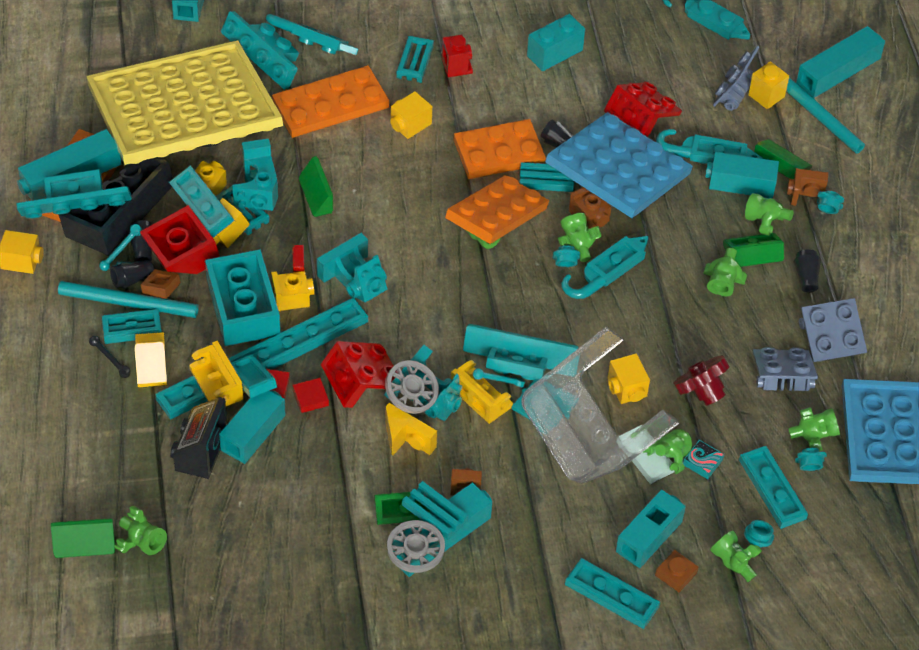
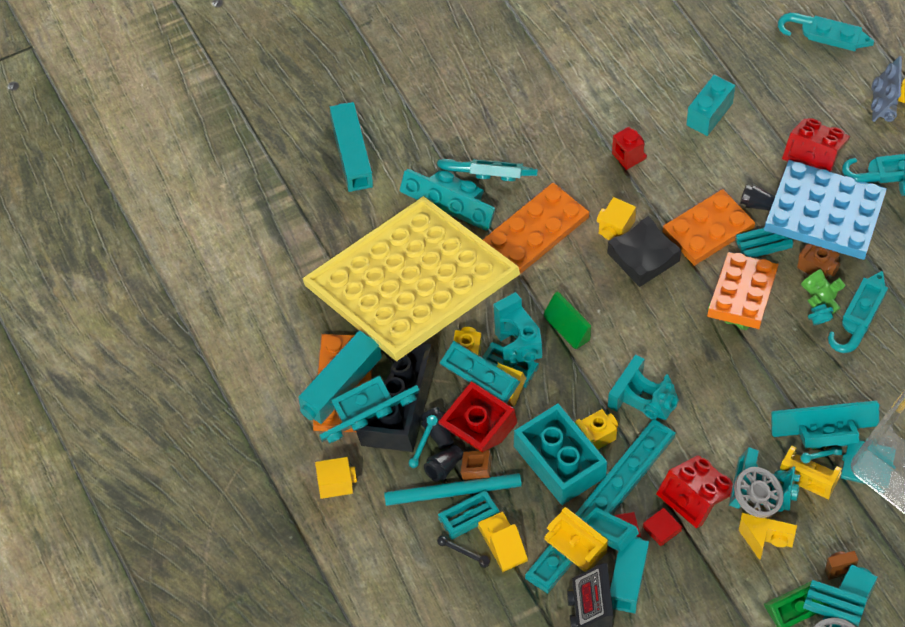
camera: 15 degrees left, 5 degrees up
red tile [293,245,304,273] -> none
teal tile [396,36,434,83] -> none
none -> black brick [607,216,681,287]

